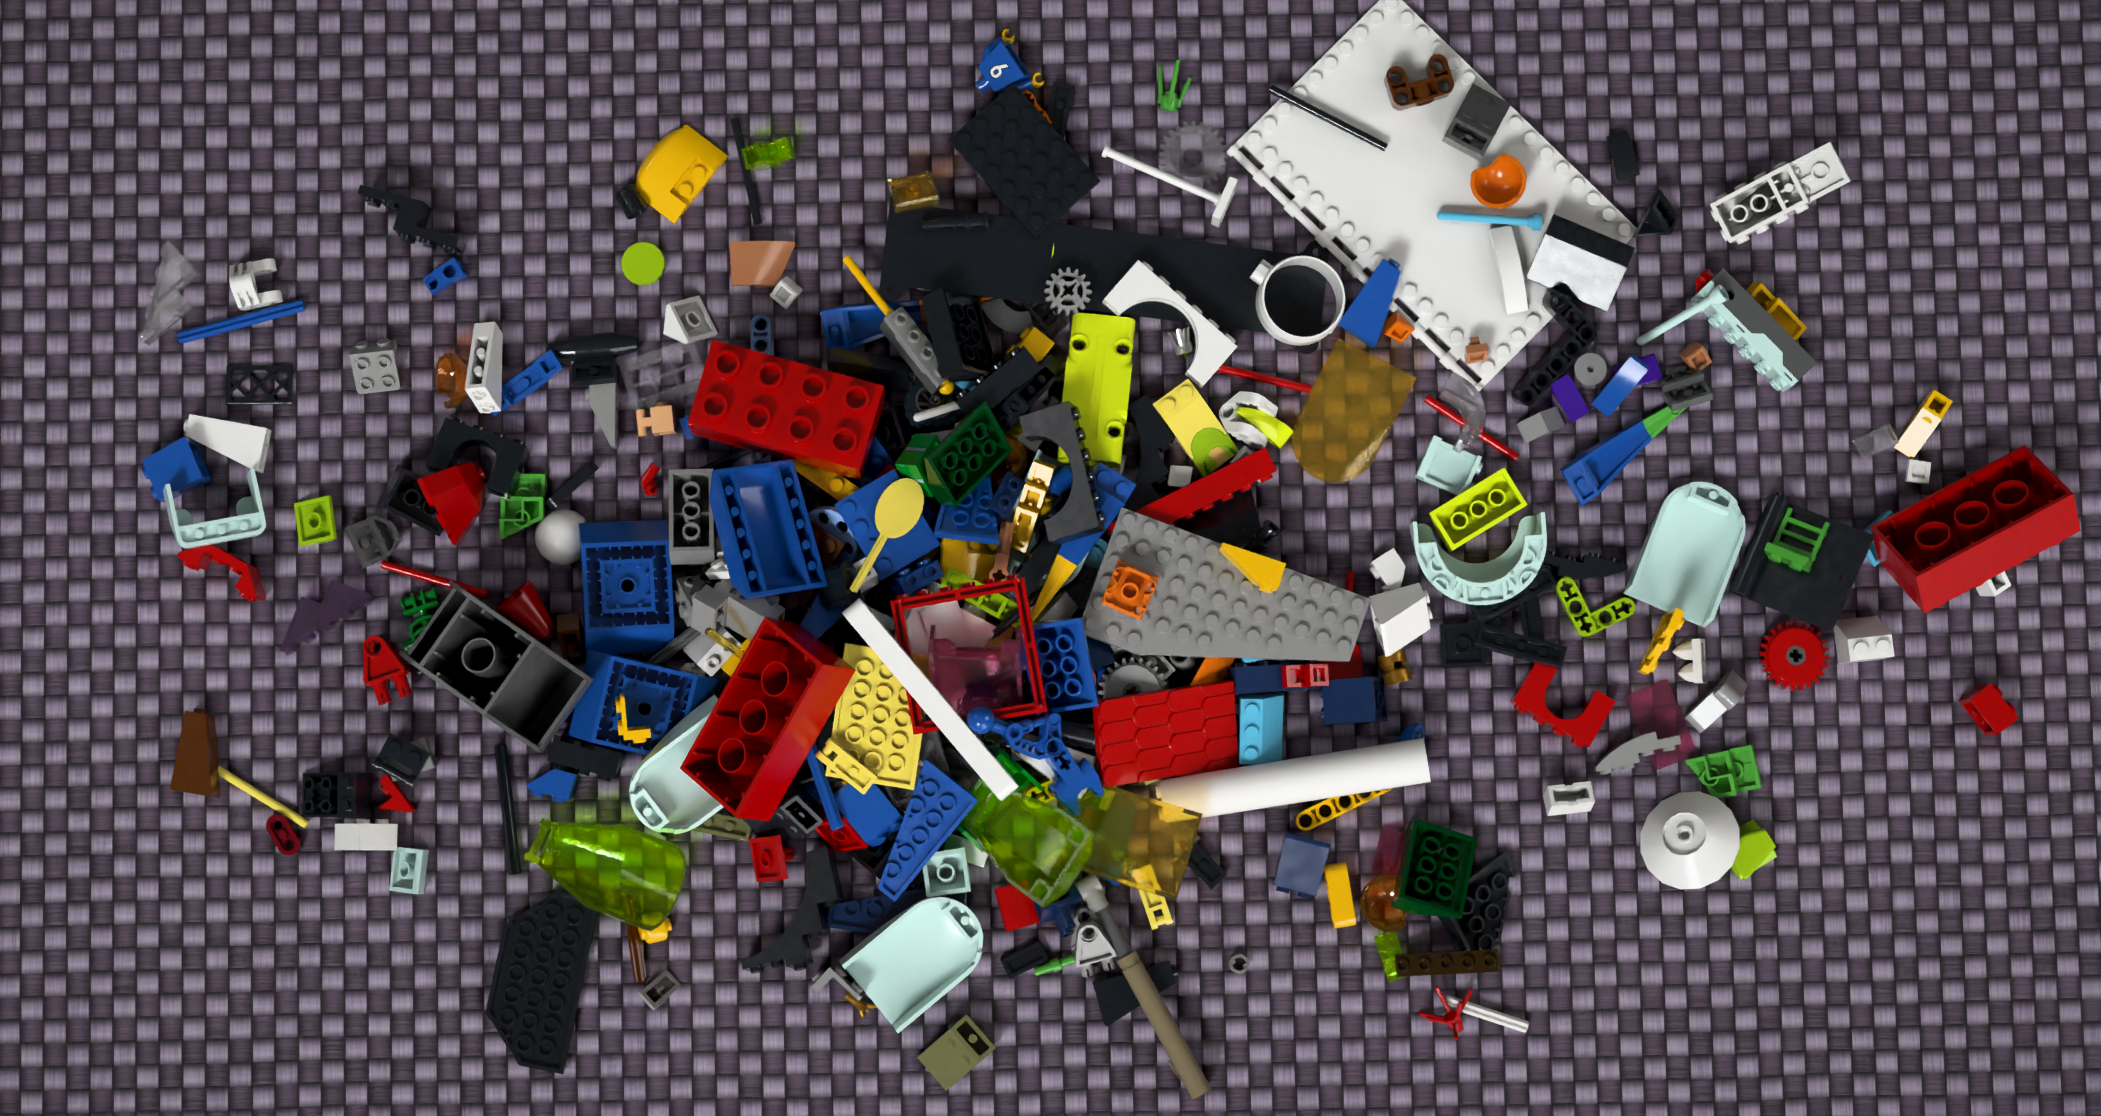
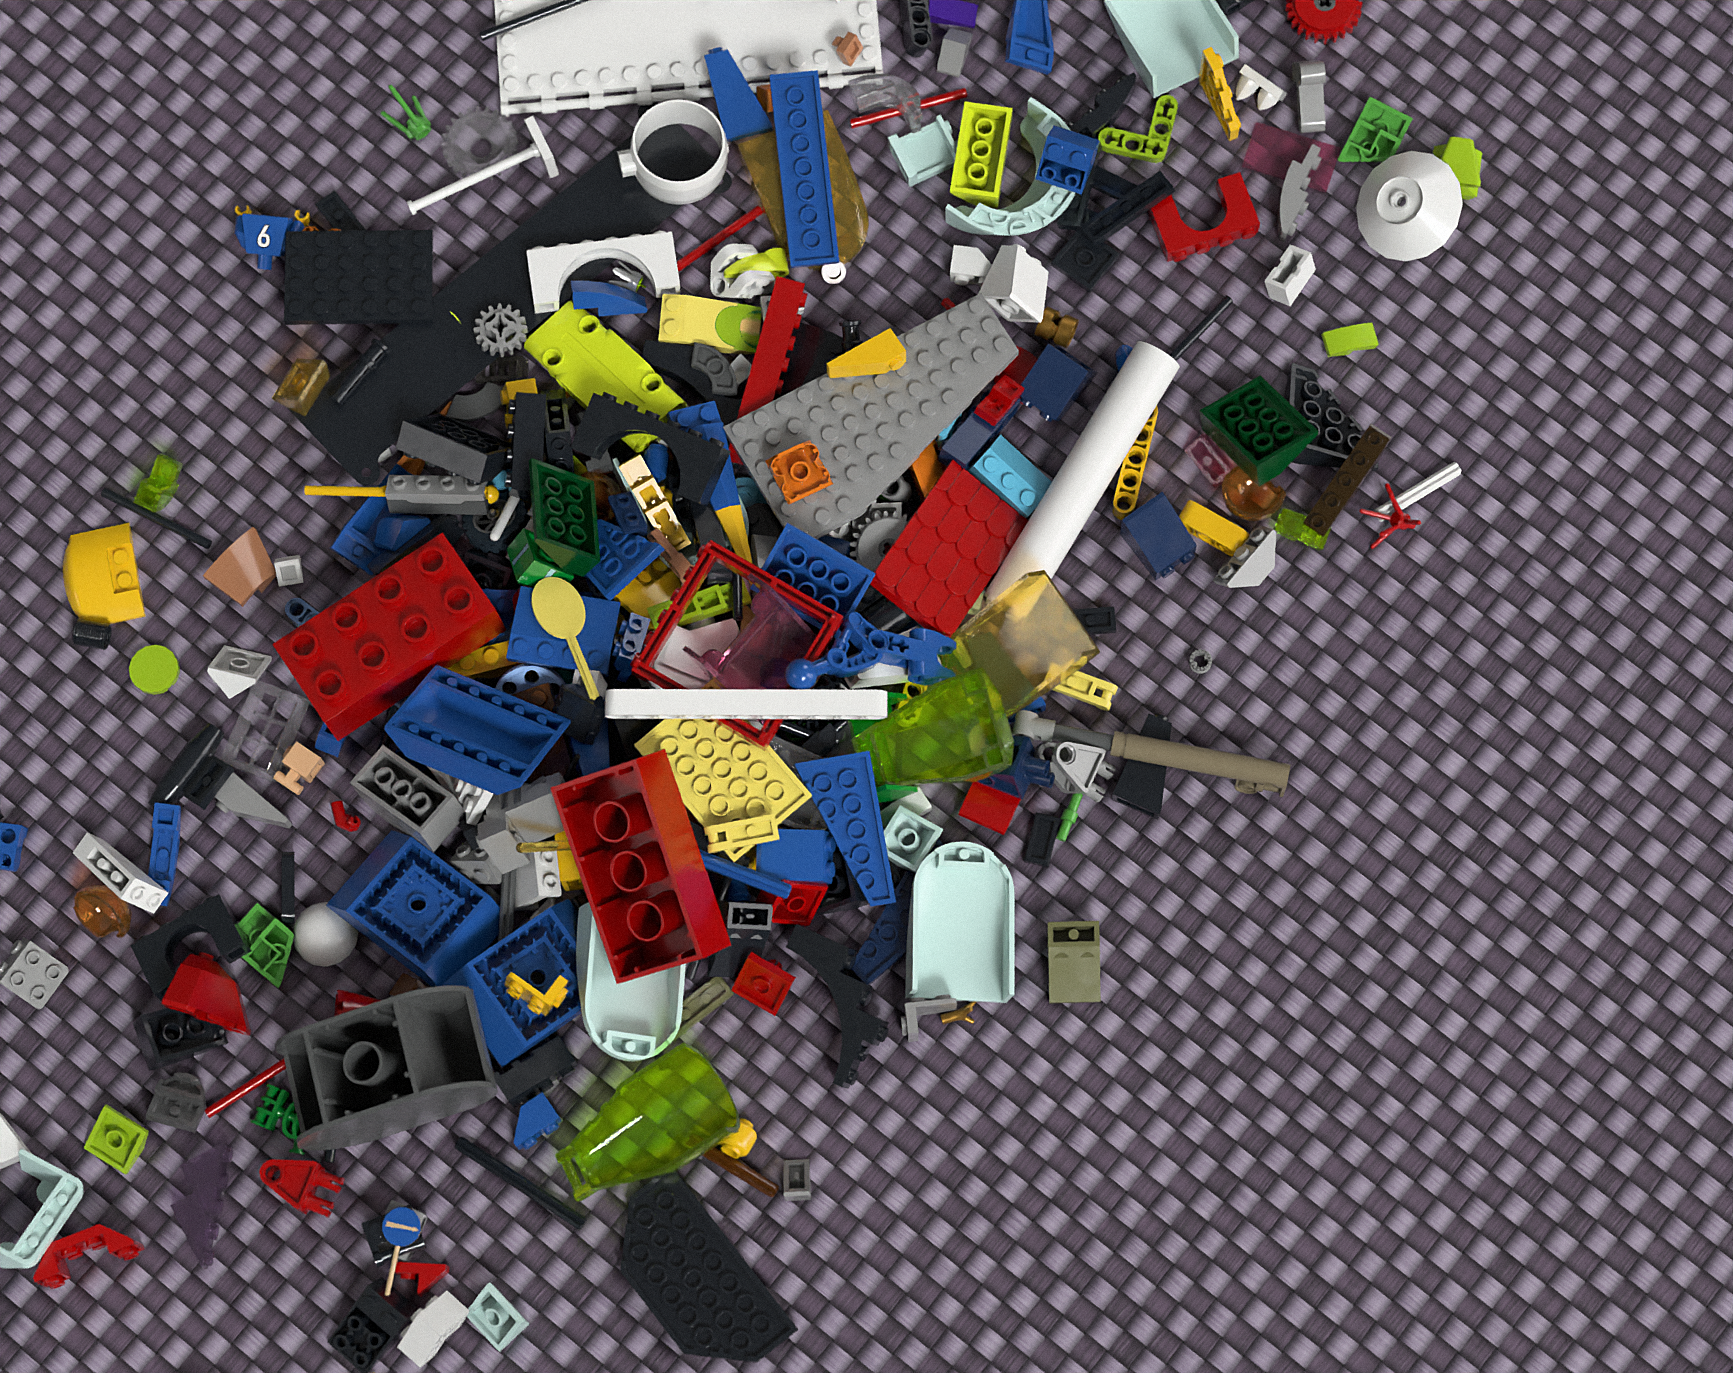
camera: 45 degrees left, 10 degrees down
none -> blue slope [375,514,430,552]
none -> blue piece [382,1207,421,1296]
none -> blue slope [571,281,647,316]
none -> dark grey tile [691,342,738,397]
none -> blue plate [769,70,839,268]
none -> tile [821,260,846,284]
none -> blue slope [1035,125,1100,194]
none -> black piece [1169,295,1233,361]
none -> slope [1213,525,1276,588]
none -> lime slope [1321,323,1379,357]

